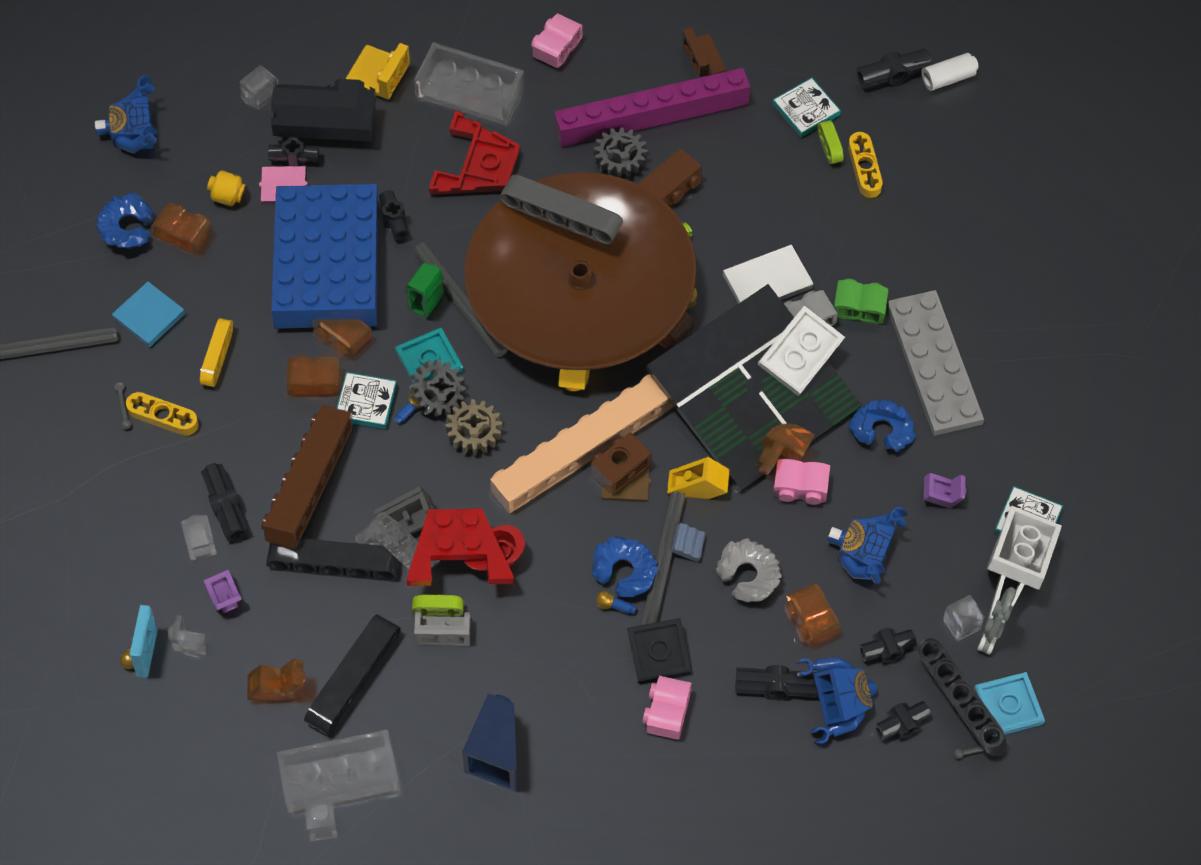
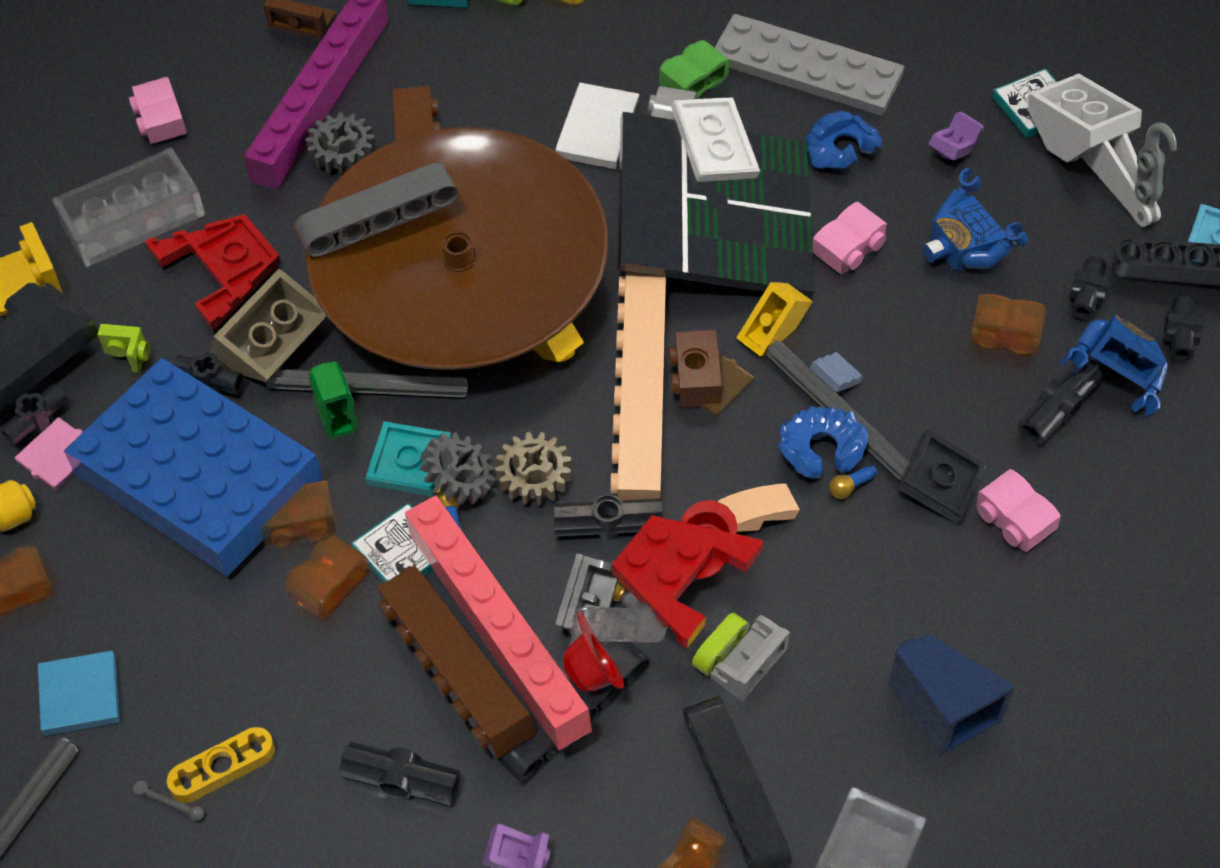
camera: 50 degrees left, 5 degrees down
clear brick [181,515,217,561] -> none
yellow beam [200,318,233,387] -> none
light grey piece [716,538,782,602] -> none
clear orange brick [758,423,815,476] -> none
clear brick [943,595,985,641] -> none
none -> lime bracket [97,324,150,373]
none -> dark tan slope [209,268,327,382]
none -> coral brick [404,495,592,750]
none -> black piece [554,494,662,540]
none -> red piece [563,611,624,692]
none -> light nougat slope [718,484,800,531]

